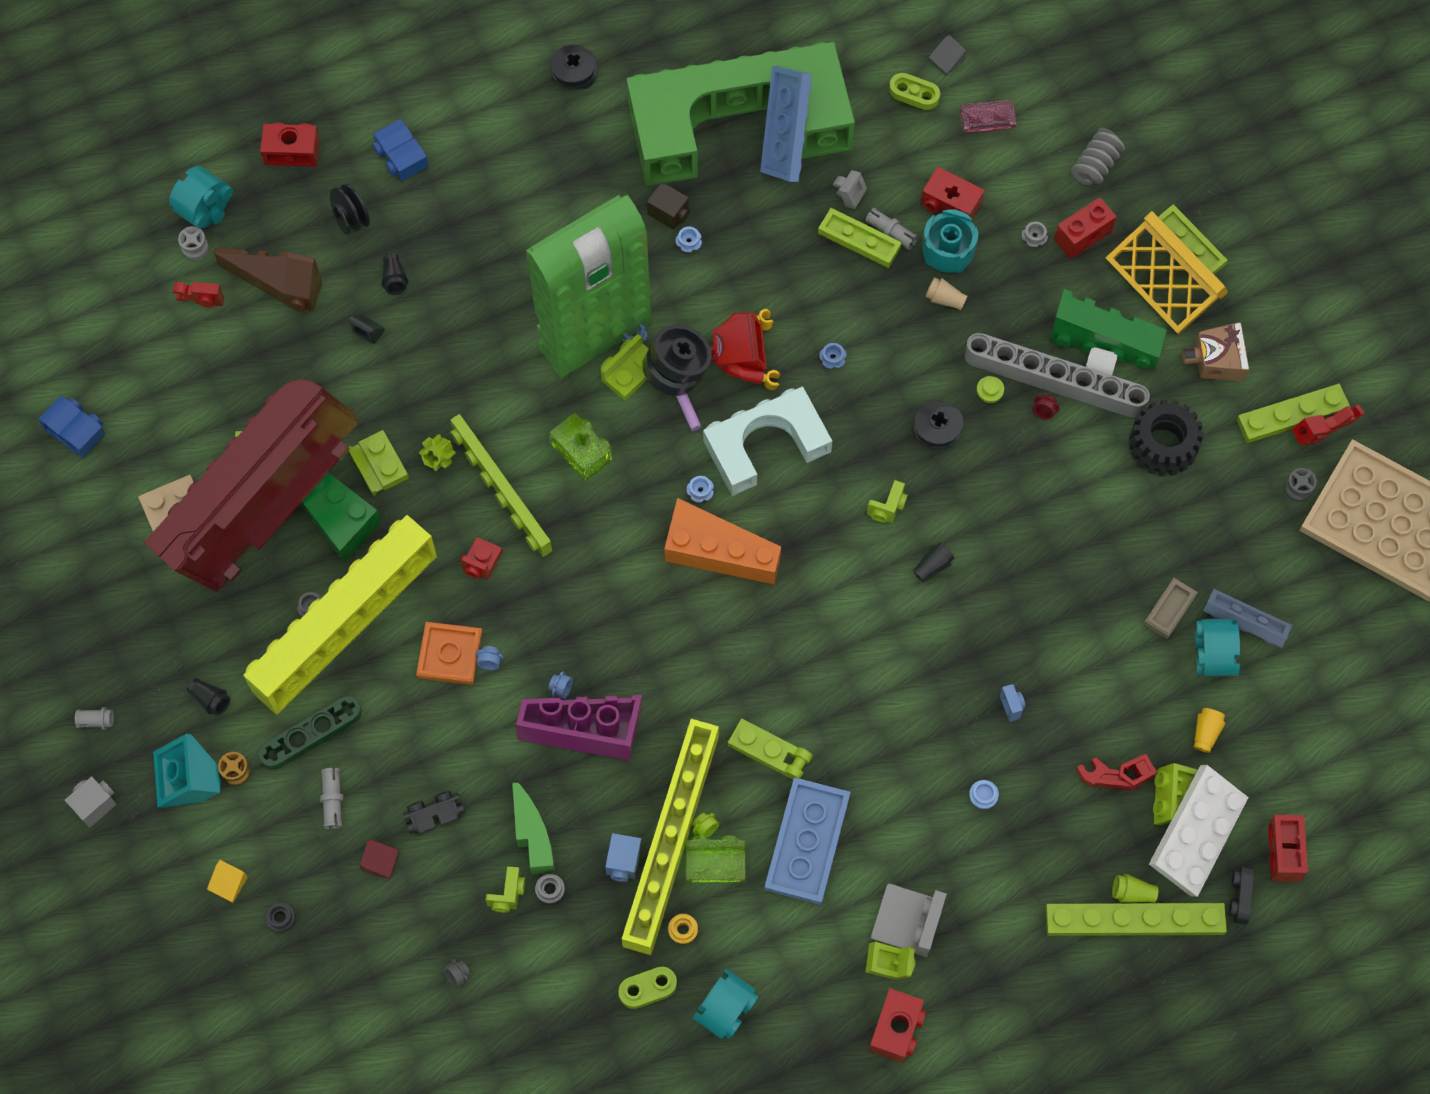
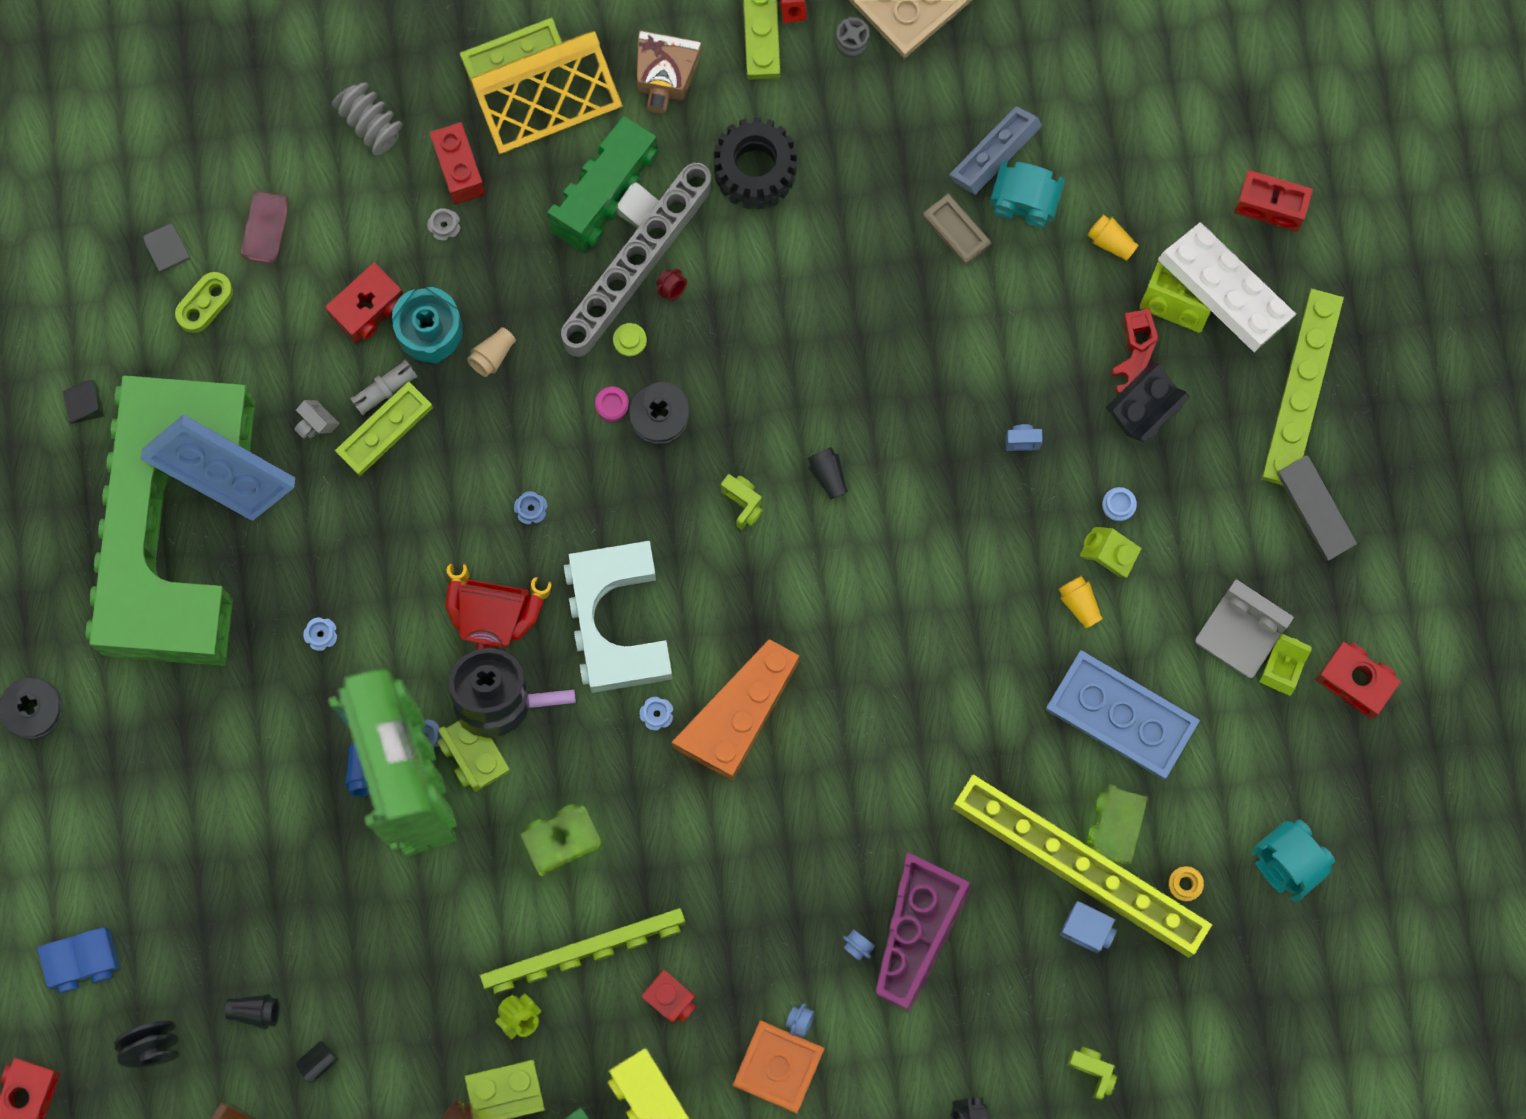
camera: 75 degrees left, 10 degrees up
bright green slope [513,783,555,875] -> none
flat silver plate [535,874,565,904] -> none
lime plate [619,967,677,1009] -> none
dark brown brick [647,182,690,230] -> none
lime plate [692,813,719,840] -> none
lime plate [728,718,813,780] -> none
lime cone [1112,873,1158,903] -> none
black plate [1229,865,1254,925] -> none
none -> black slope [63,379,104,424]
none -> dark pink tile [595,387,629,422]
none -> yellow cone [1058,575,1103,629]
none -> lime bracket [1080,527,1142,578]
none -> black bracket [1106,361,1190,442]
none -> dark grey tile [1276,455,1357,561]

